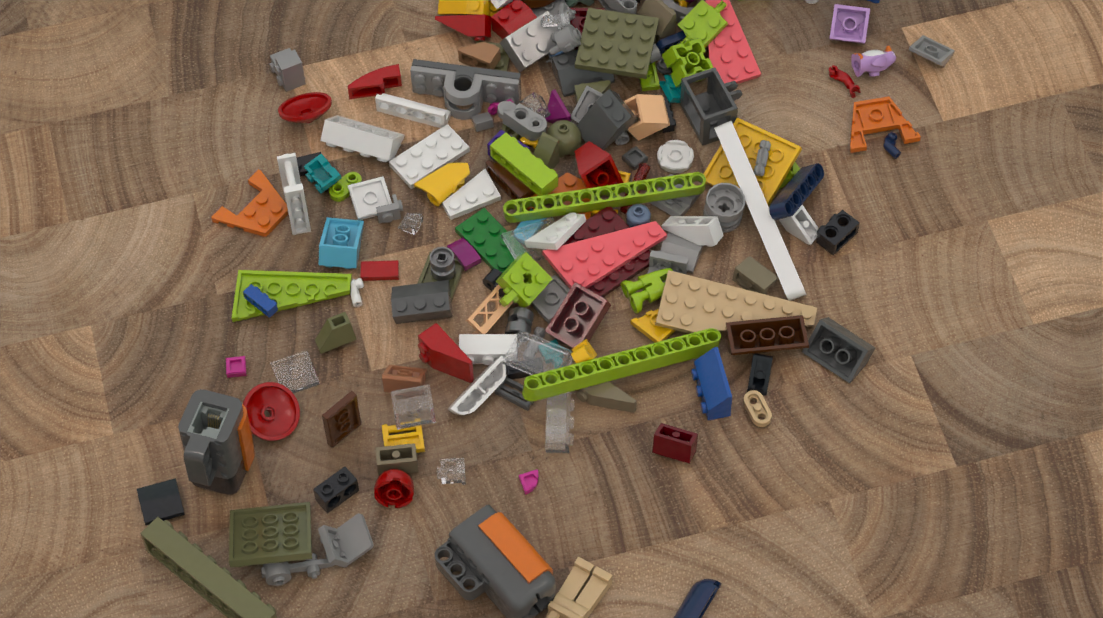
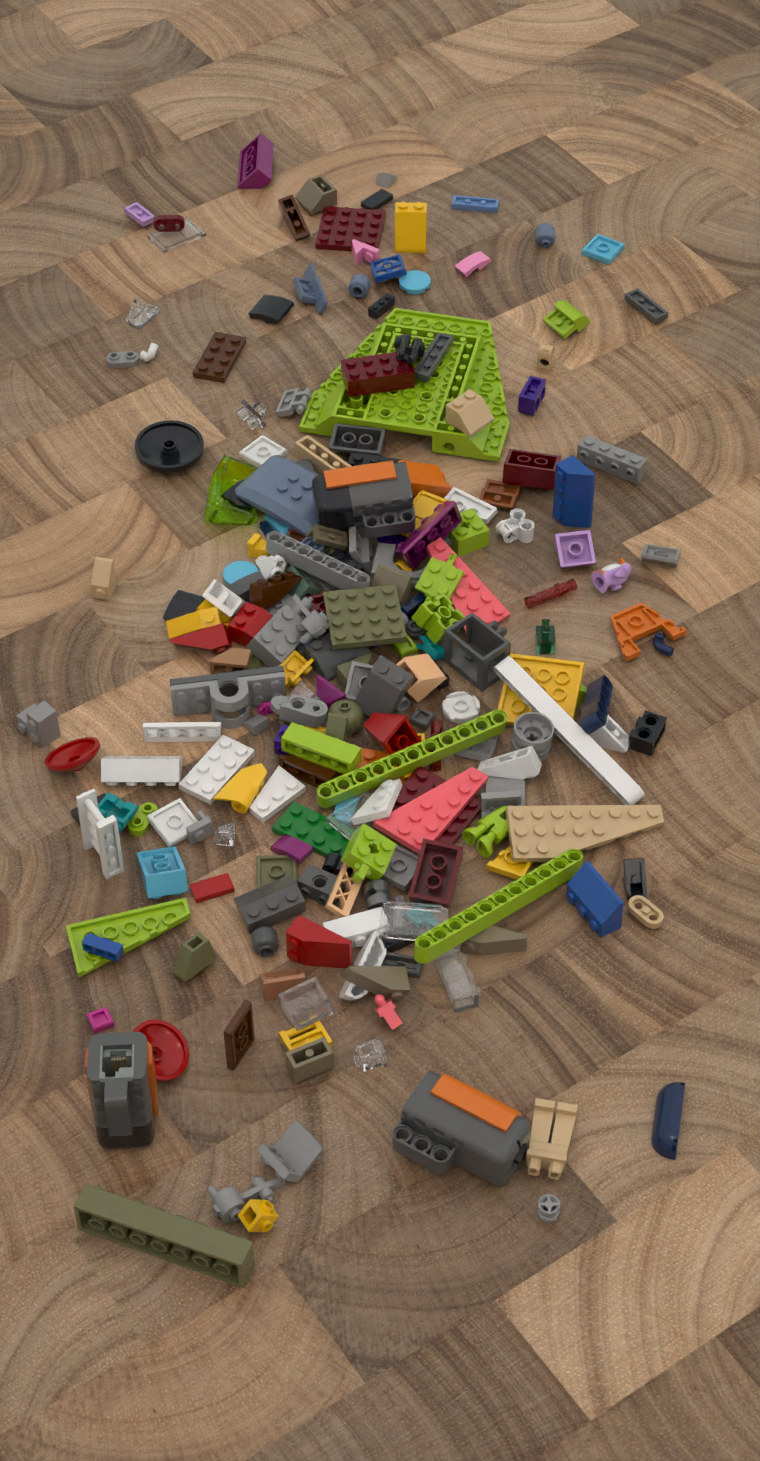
camera: 20 degrees left, 10 degrees down
black slope [137,478,185,526] -> none
orange wing [211,169,289,237] -> none
olive plate [229,502,312,567] -> none
clear tile [270,350,320,394] -> none
black brick [313,466,359,514] -> none
red slope [347,64,402,100] -> none
white arm [350,278,364,307] -> none
red cylinder [374,469,414,508] -> none
flat silver wheel [430,247,455,281] -> none
dark pink tile [519,469,539,495] -> none
clear piece [542,11,570,30] -> none
yellow leg [571,339,597,363] -> none
sand blue head [626,204,651,228] -> none
dark red brick [652,423,698,464] -> none
reddish brown slope [725,315,809,355] -> none
dark tan panel [732,256,778,295] -> none
light grey axle [754,140,771,176] -> none
dark grey slope [802,317,875,383] -> none
red arm [828,65,861,98] -> none
none -> yellow brick [237,1199,279,1232]
none -> dark grey head [251,926,279,957]
none -> yellow bracket [279,650,314,690]
none -> dark grey brick [297,864,345,906]
none -> dark tan slope [341,966,410,1000]
none -> coral piece [375,994,403,1030]
none -> clear red pin [524,578,577,609]
none -> clear green brick [535,619,556,655]

